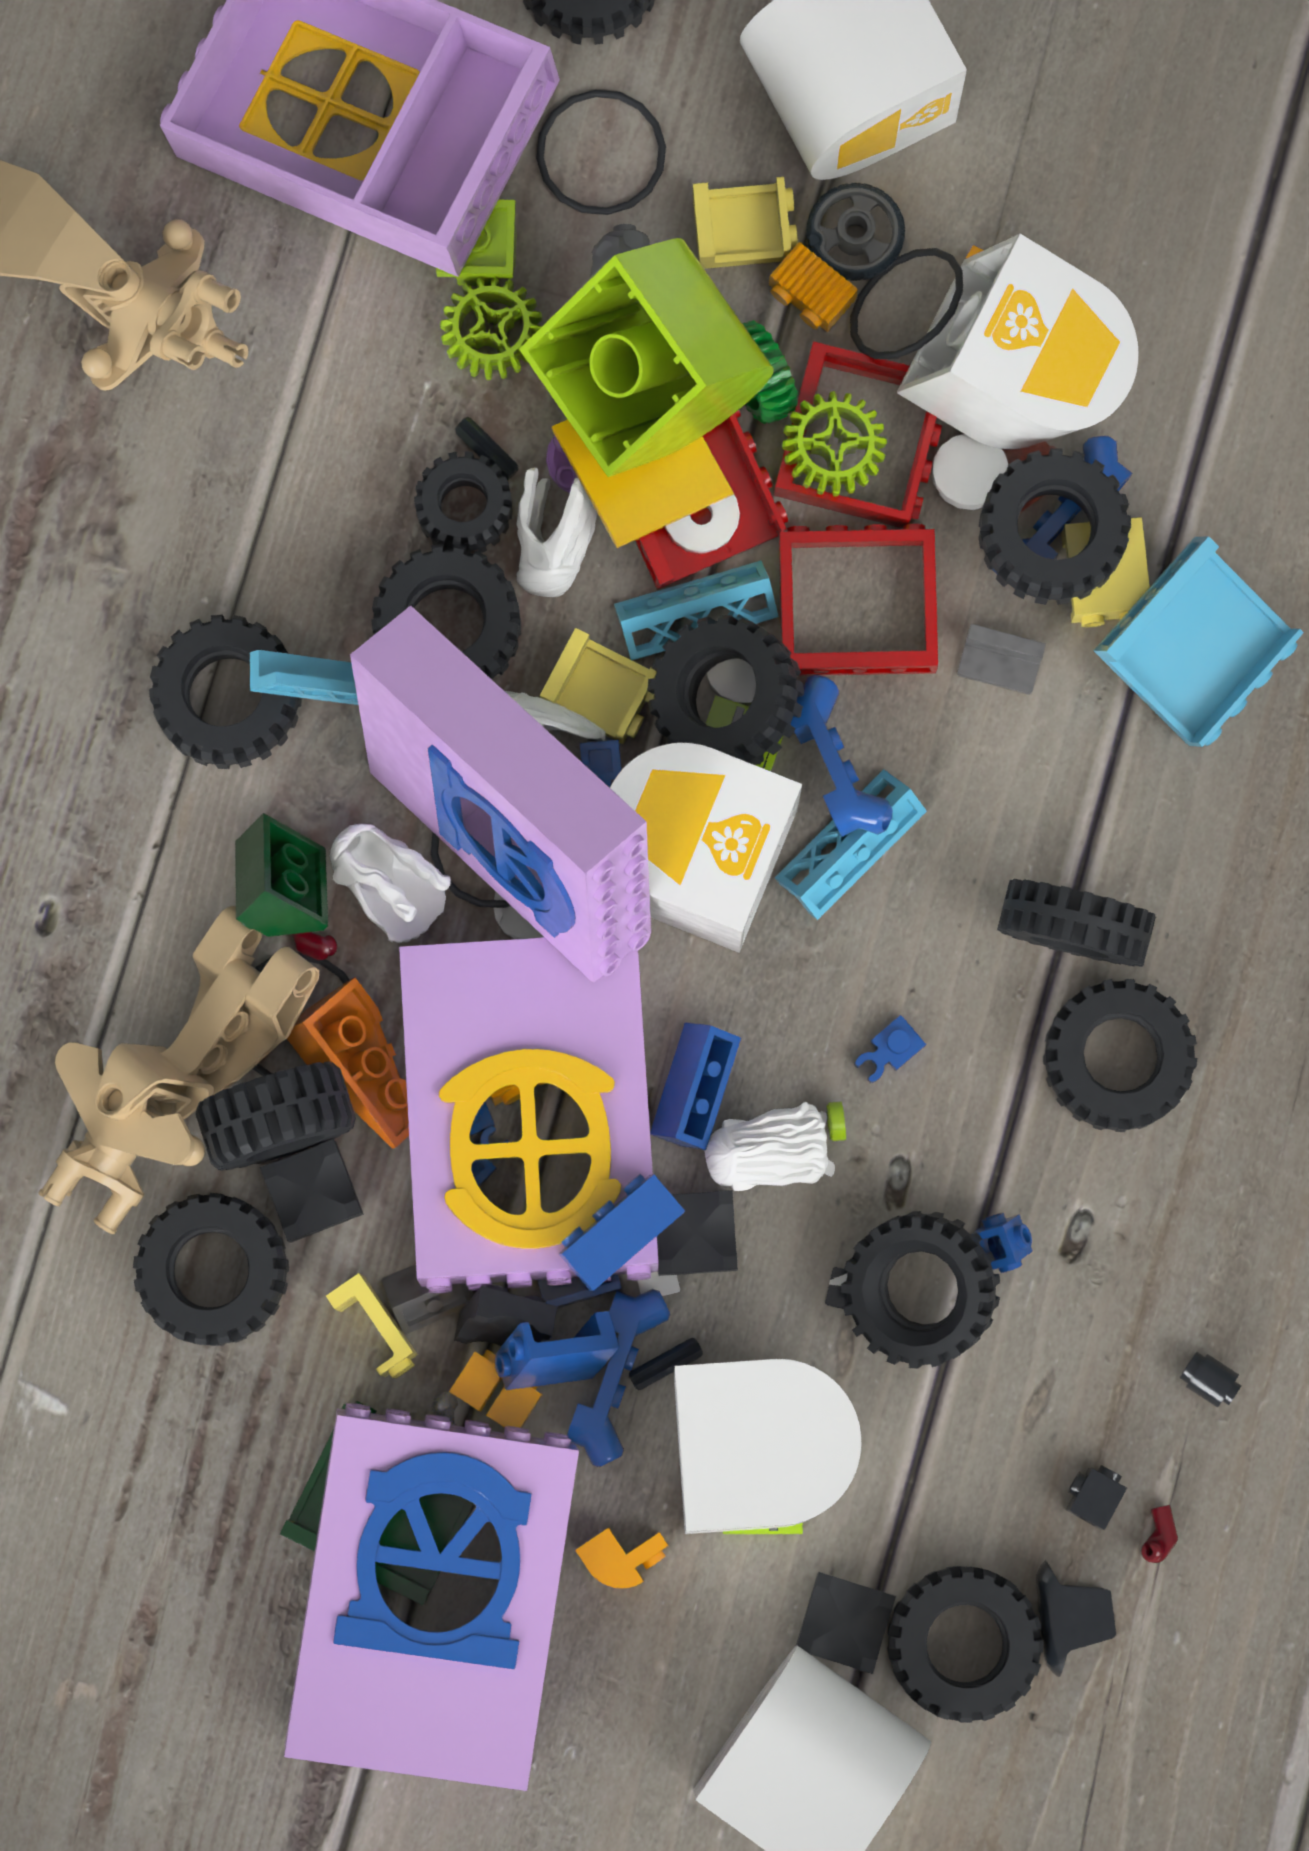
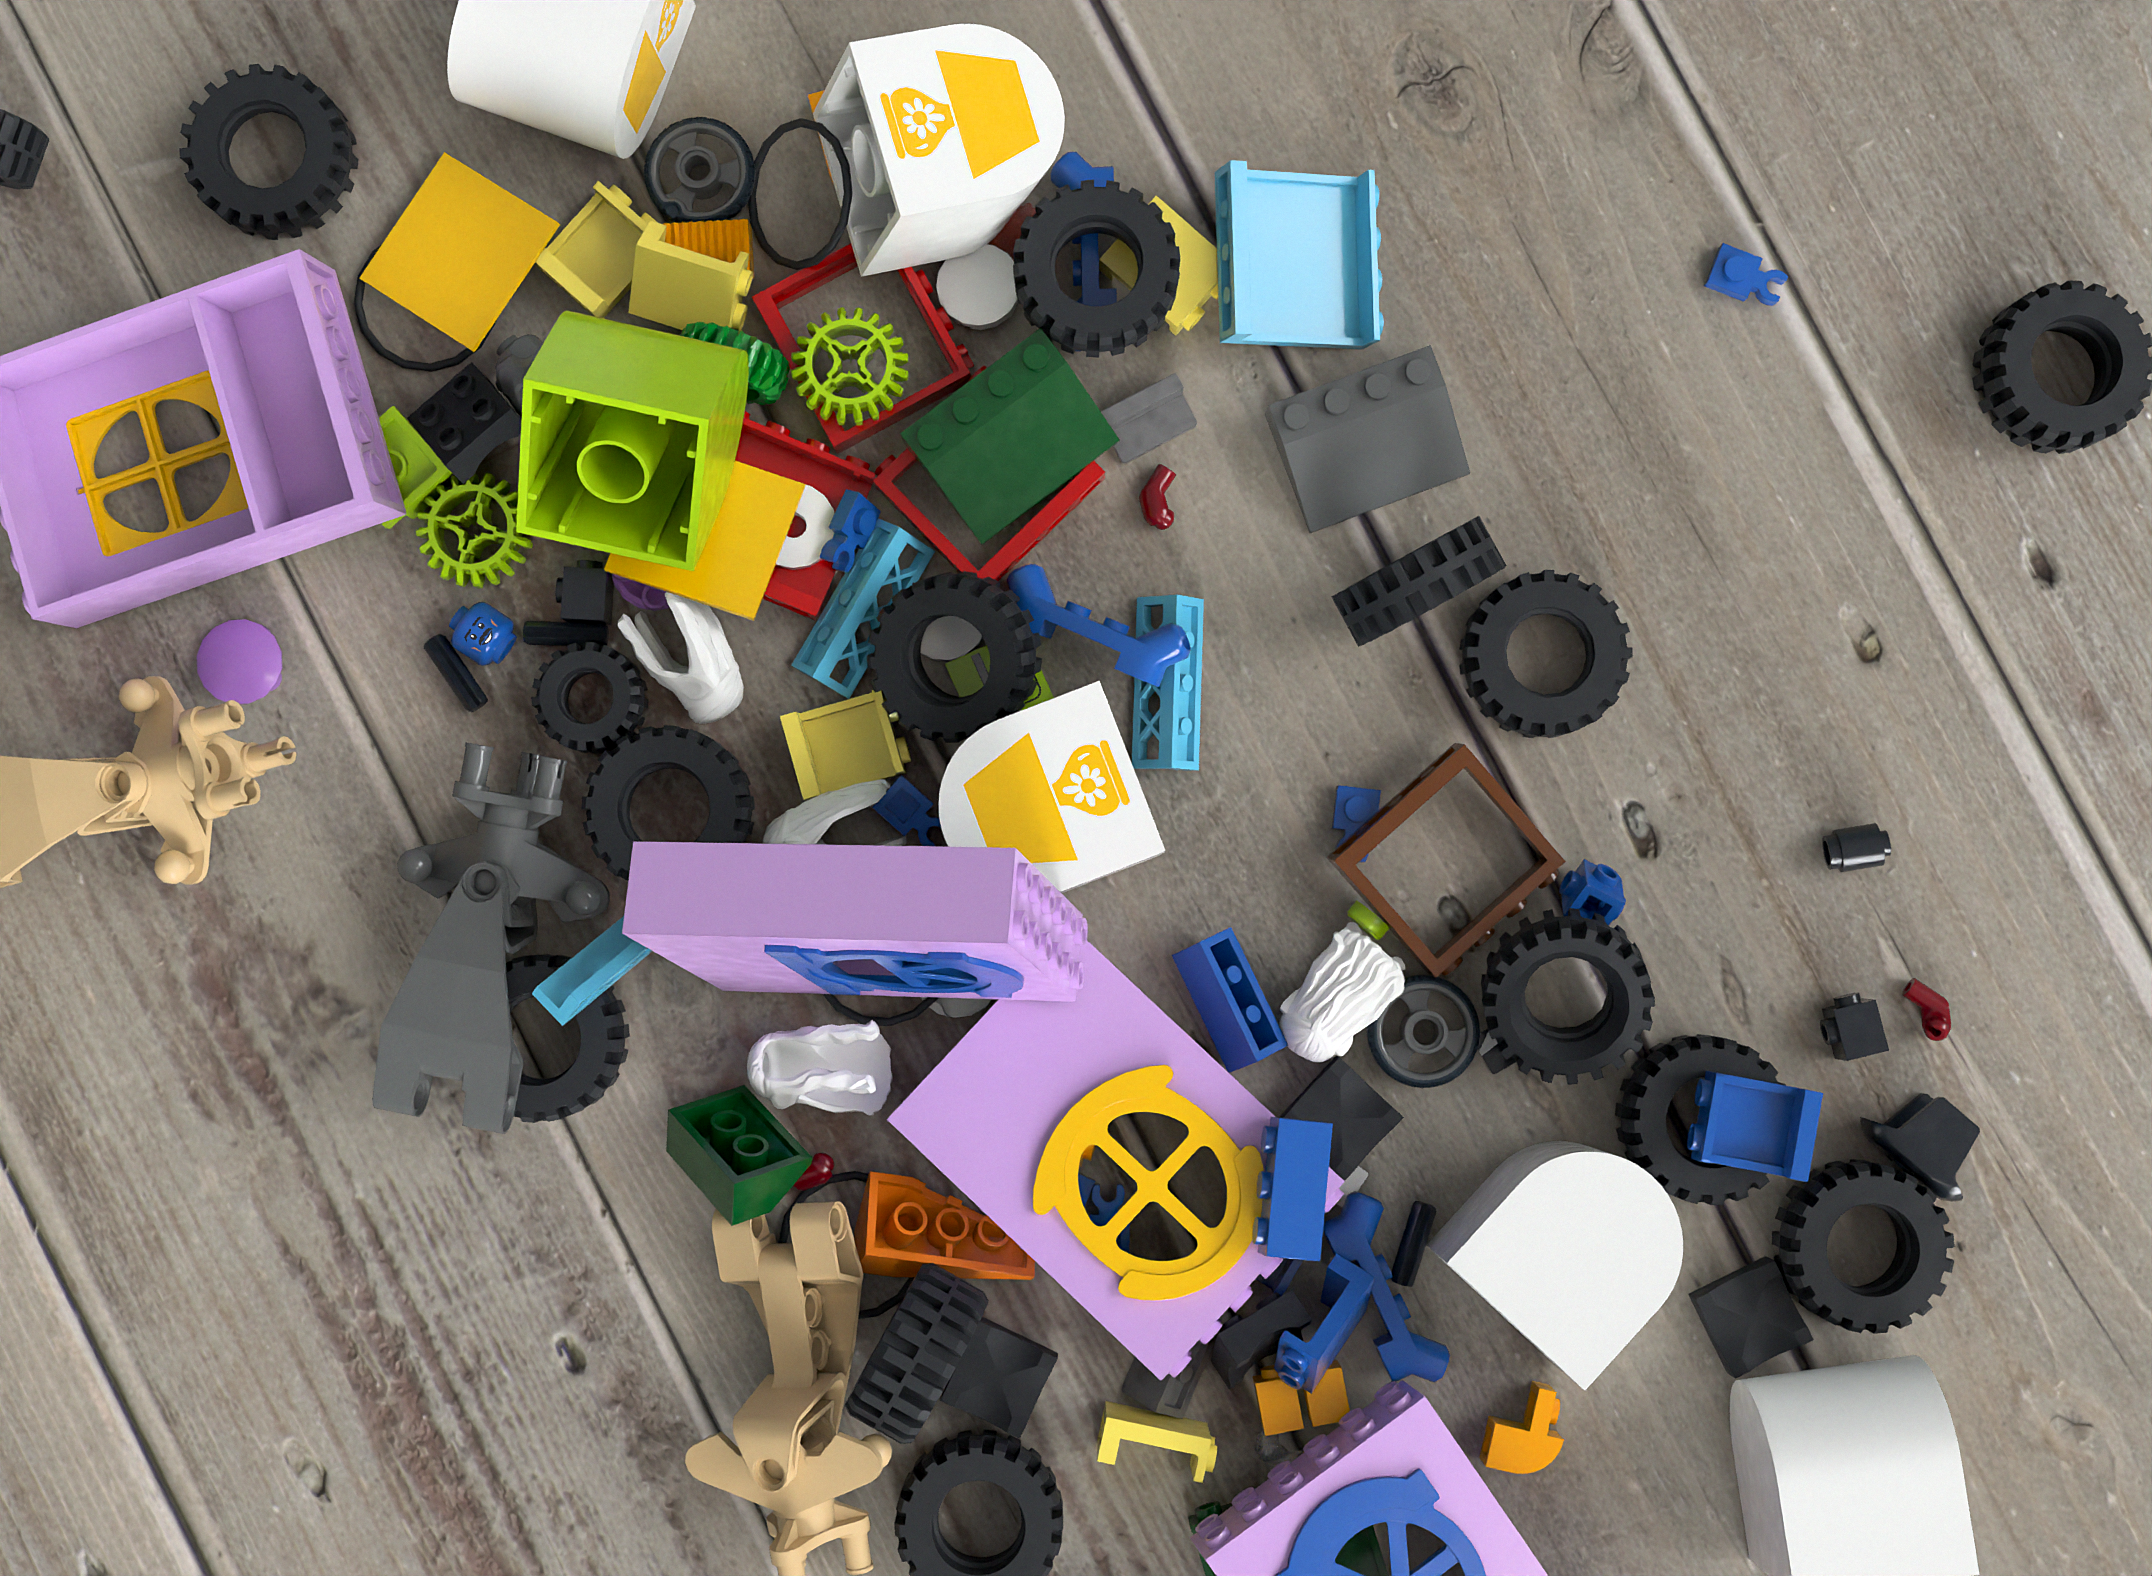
camera: 45 degrees left, 5 degrees up
none -> medium lavender dish [197,619,282,704]
none -> yellow piece [359,152,560,352]
none -> dark grey piece [372,742,610,1134]
none -> black brick [407,362,522,484]
none -> black axle [424,634,488,712]
none -> blue head [449,602,517,666]
none -> black brick [555,560,614,625]
none -> light yellow panel [628,220,753,330]
none -> blue plate [820,489,881,573]
none -> dark green slope [900,328,1120,545]
none -> dark red arm [1139,464,1176,530]
none -> dark grey slope [1265,345,1470,533]
none -> reddish brown window [1326,743,1566,977]
none -> dark grey wheel [1367,975,1480,1088]
none -> black tyre [1615,1034,1786,1205]
none -> blue panel [1687,1071,1823,1182]

